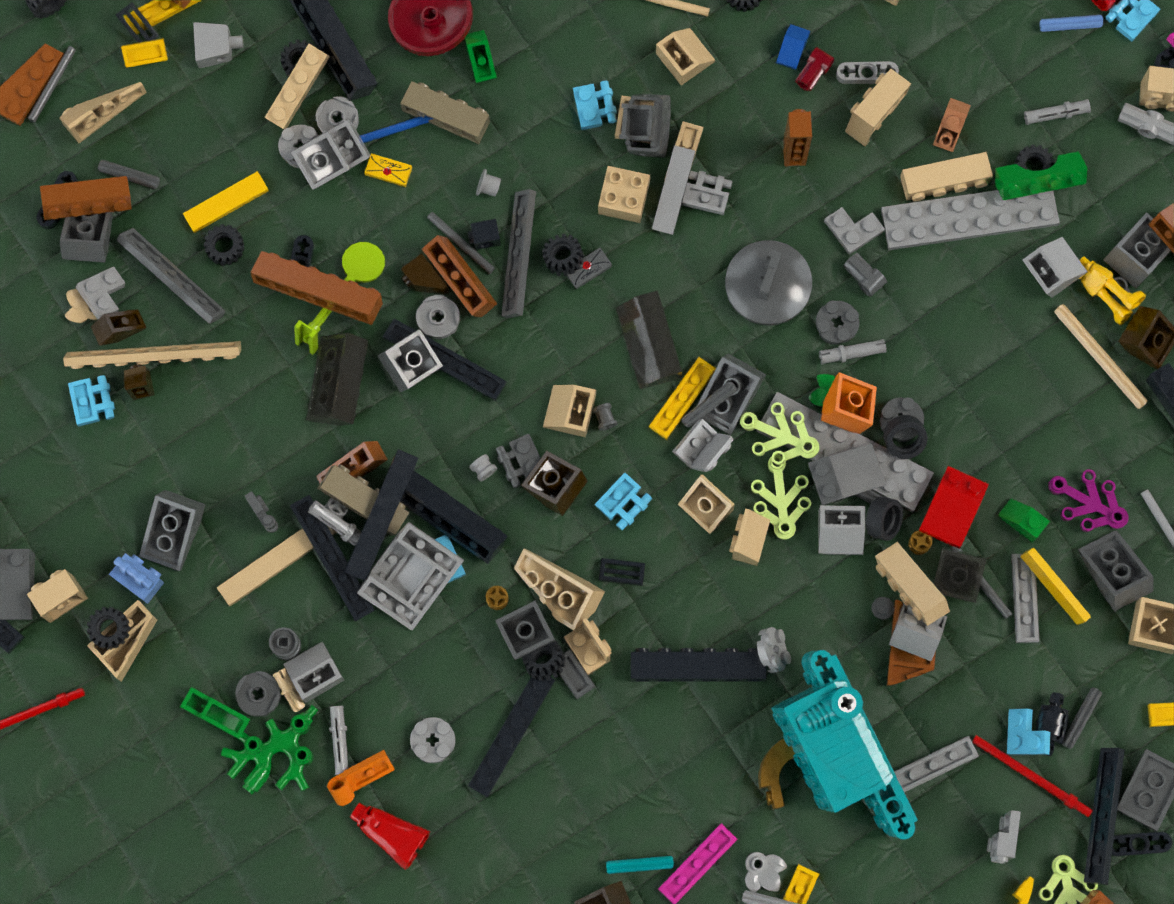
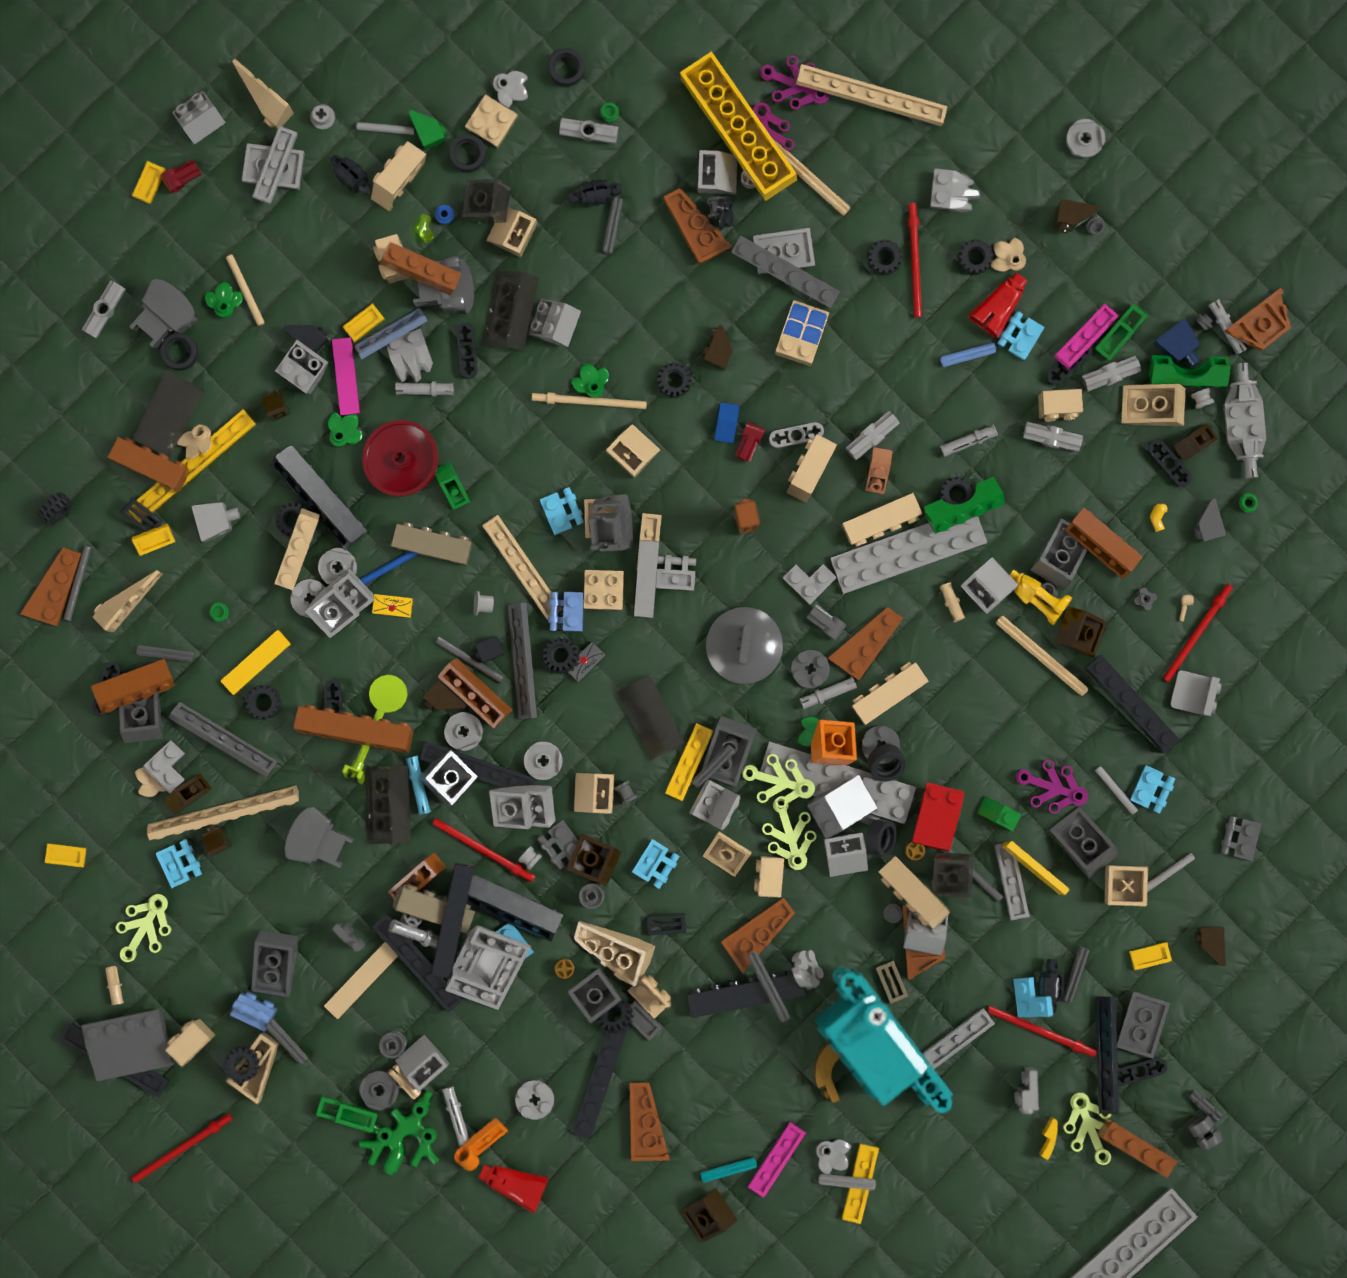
camera: 15 degrees left, 10 degrees up
none -> yellowish green plant [116,894,172,962]
none -> green plate [209,602,229,622]
none -> dark grey axle [265,1019,307,1064]
none -> dark grey piece [285,807,354,868]
none -> medium azure pin [406,756,431,815]
none -> red bar [432,818,535,883]
none -> tan tile [482,515,563,620]
none -> light grey slope [489,785,555,829]
none -> light grey plate [524,742,563,780]
none -> medium blue brick [548,592,584,632]
none -> dark grey wheel [579,883,605,909]
none -> dark orange wing [630,1082,670,1161]
none -> dark orange wing [721,897,795,973]
none -> dark grey axle [747,951,790,1023]
none -> dark orange wing [827,607,903,681]
none -> light grey piece [845,411,900,460]
none -> tan brick [851,662,929,725]
none -> dark tan tile [875,960,908,1004]
none -> tan pin [940,582,965,622]

